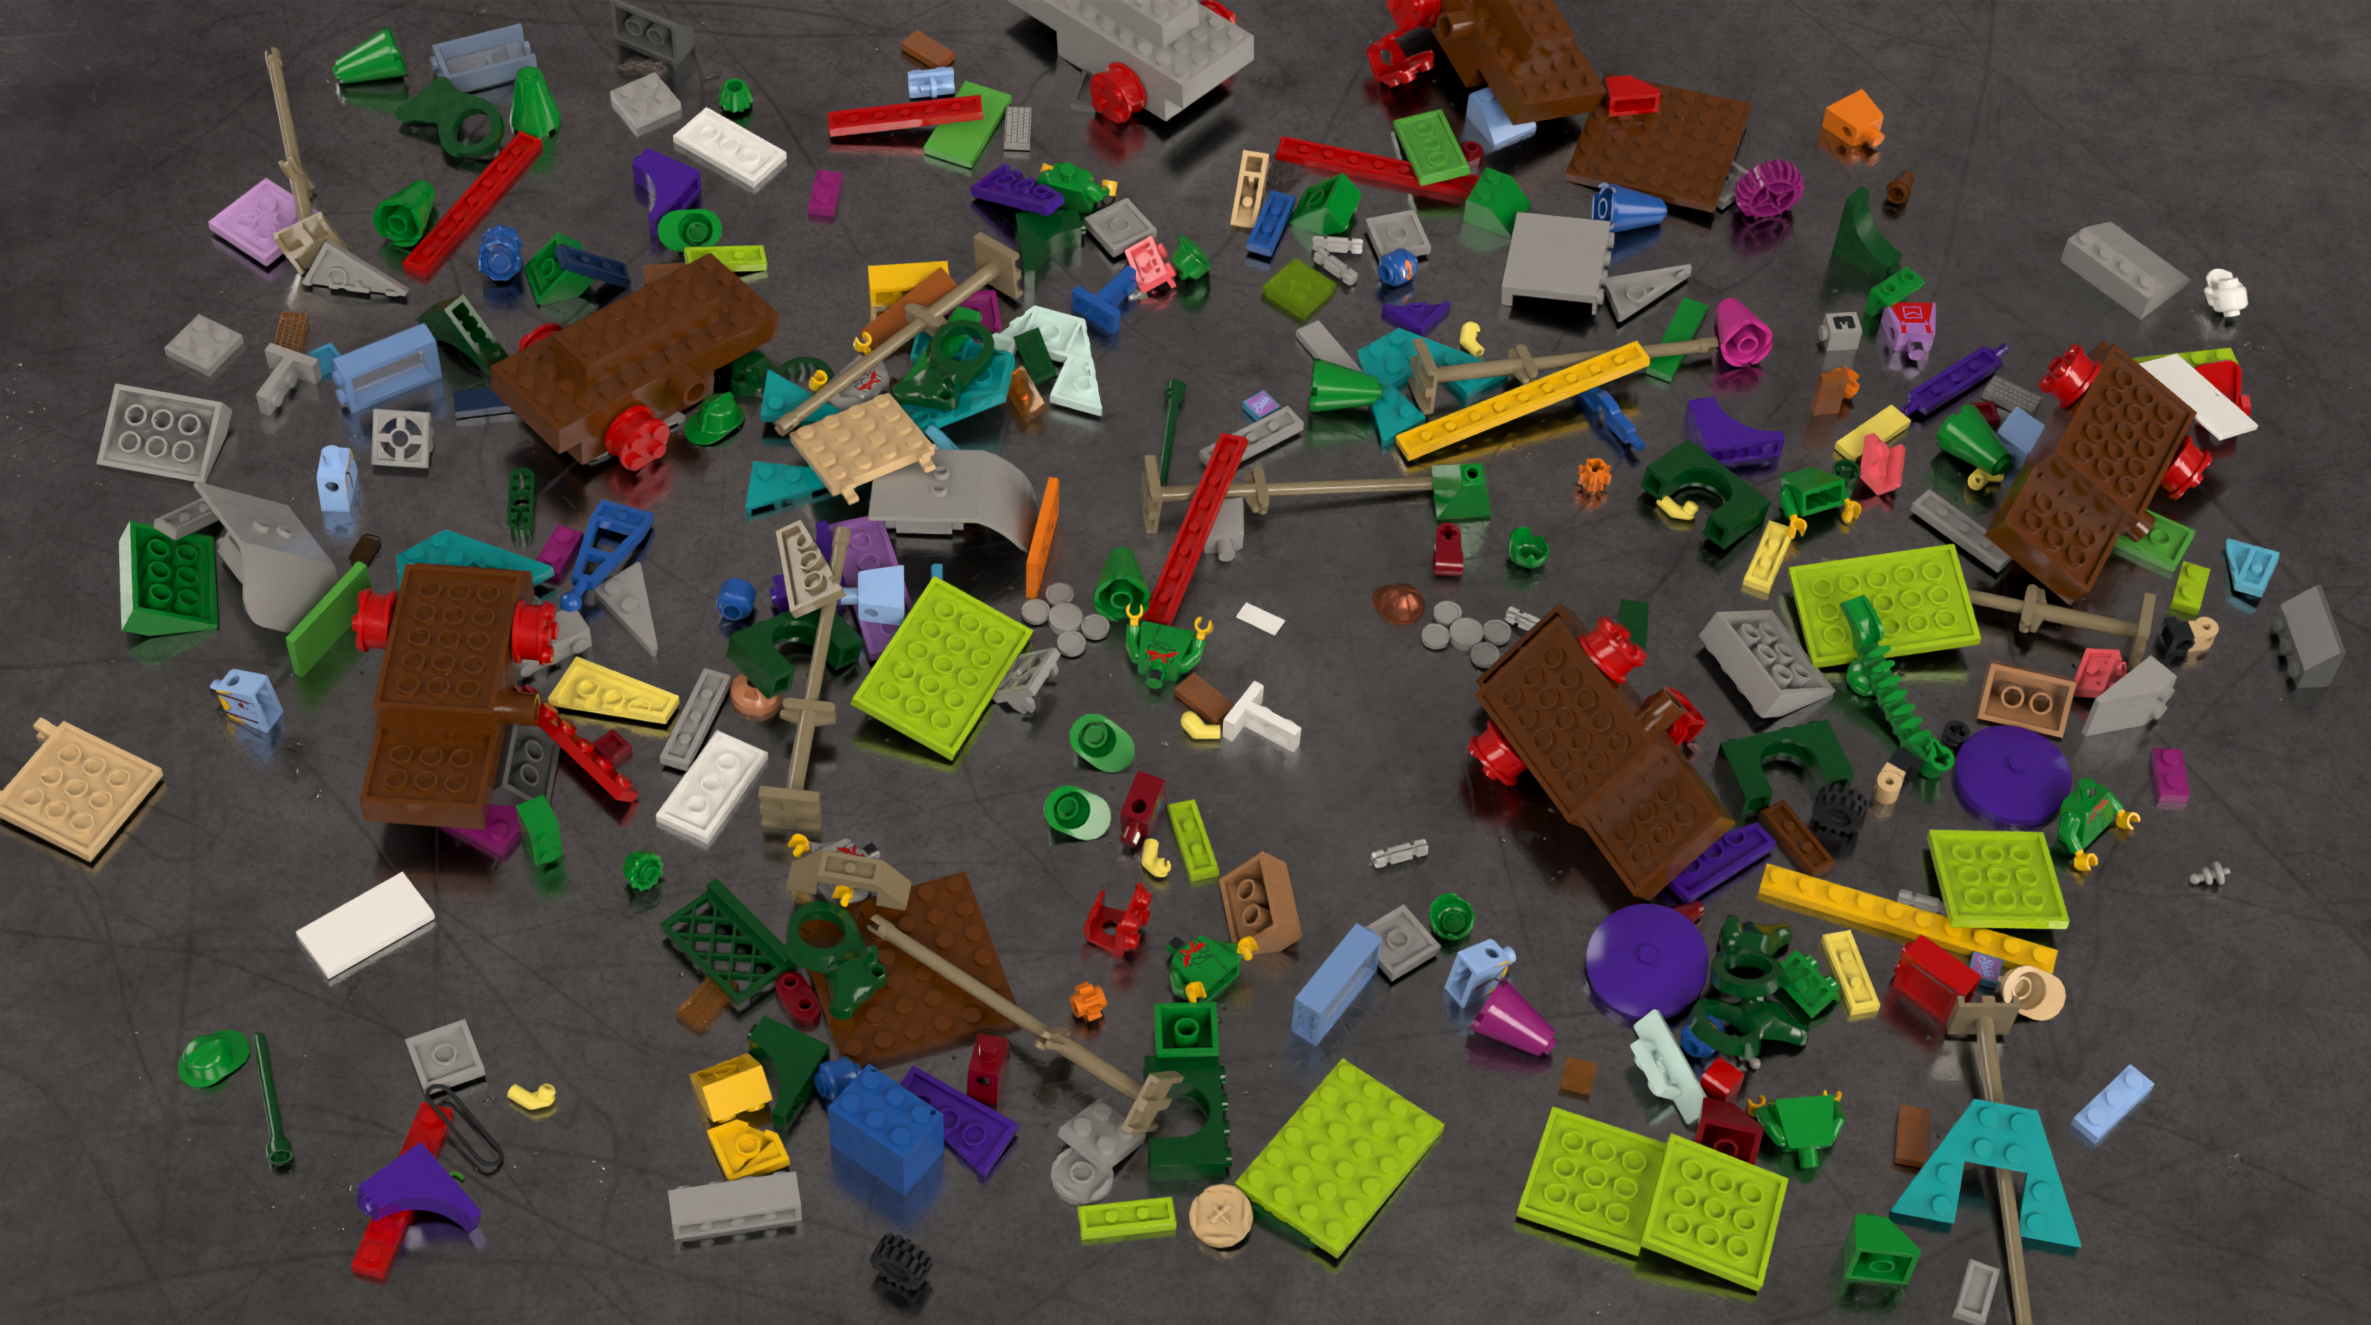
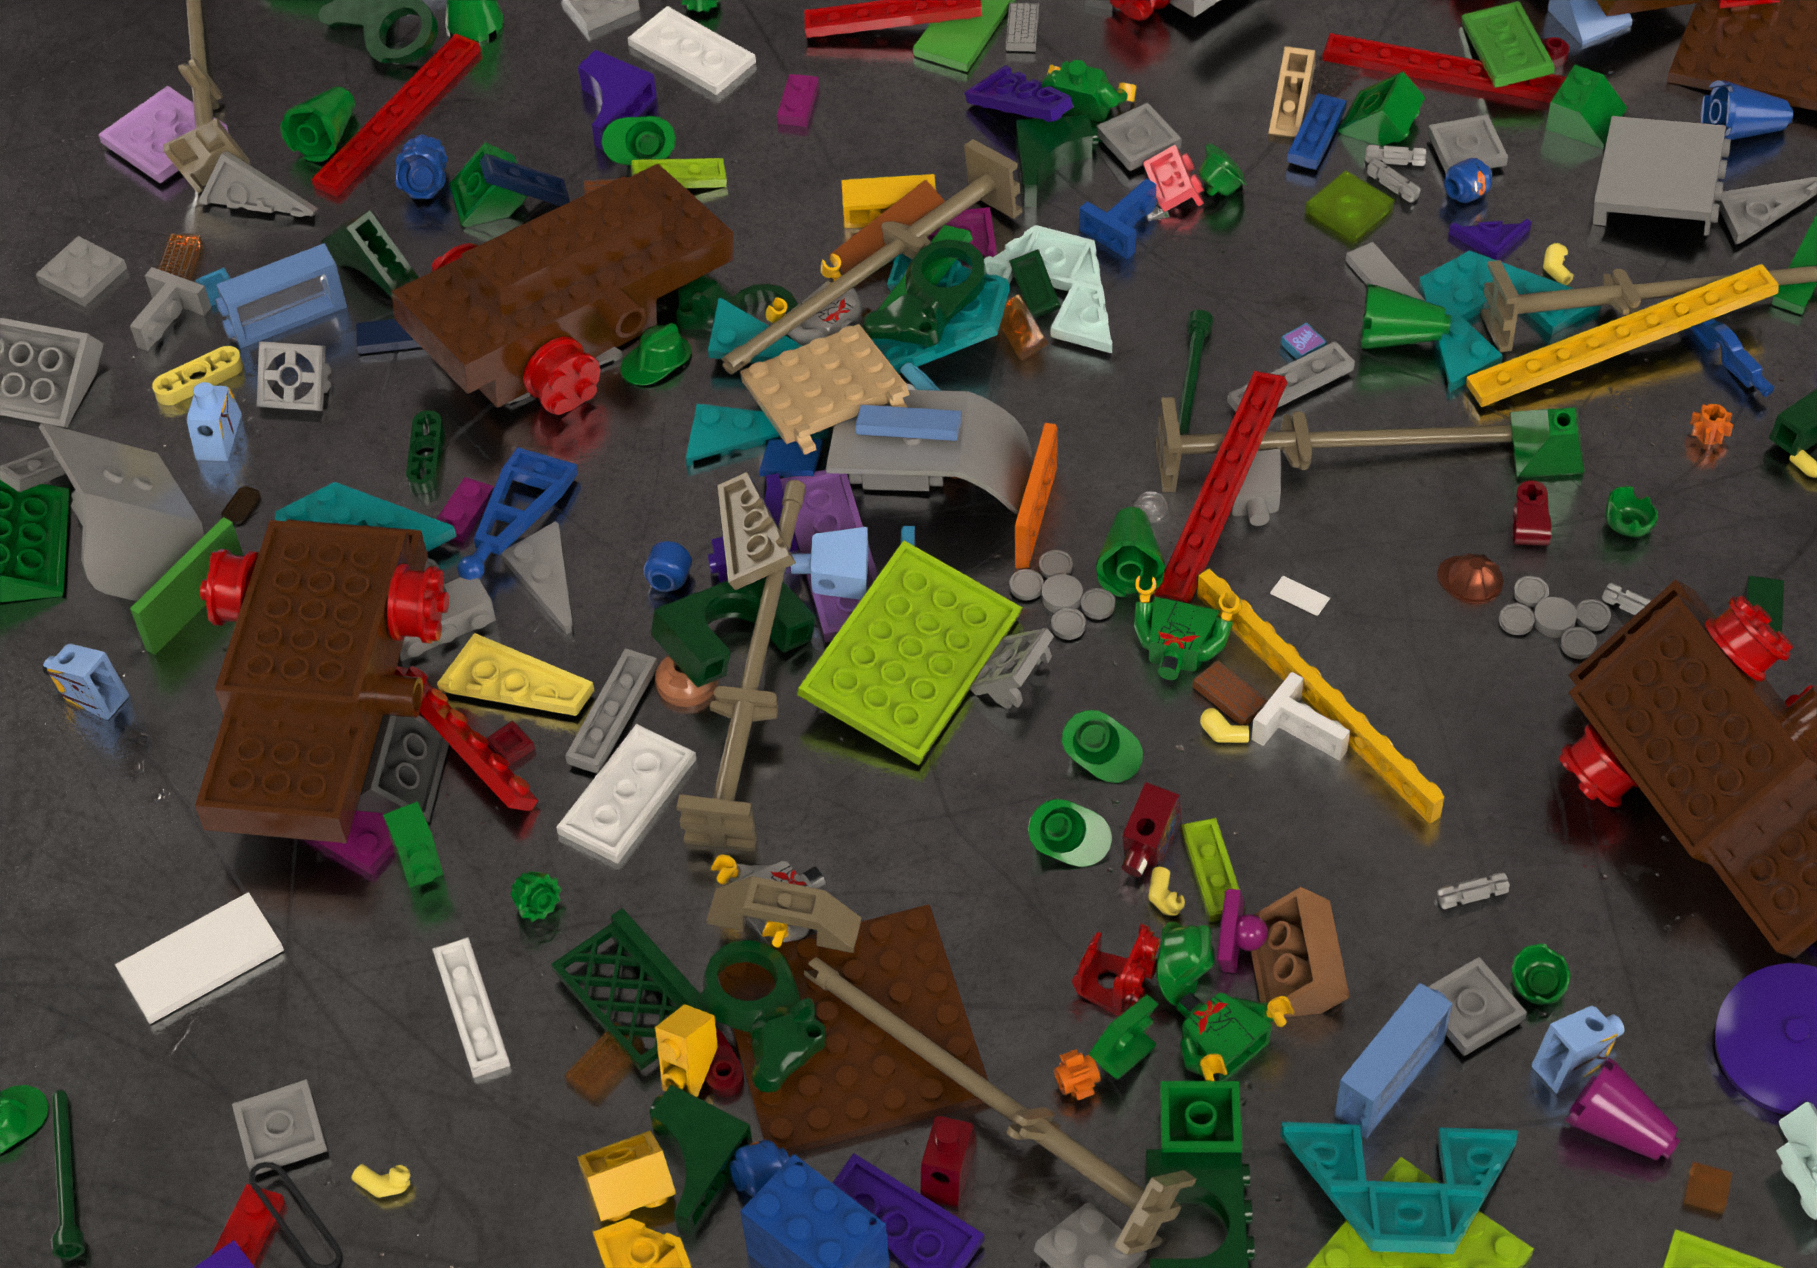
camera: 10 degrees right, 0 degrees up
none -> light yellow beam [152,346,243,406]
none -> white tile [433,937,510,1078]
none -> yellow slope [655,1004,718,1097]
none -> blue piece [759,439,823,478]
none -> medium blue tile [855,405,962,441]
none -> green bracket [1088,994,1158,1079]
none -> clear plate [1134,491,1168,523]
none -> green piece [1156,922,1215,1006]
none -> yellow plate [1197,569,1445,824]
none -> magenta tile [1217,889,1268,973]
none -> teal wing [1280,1122,1518,1254]

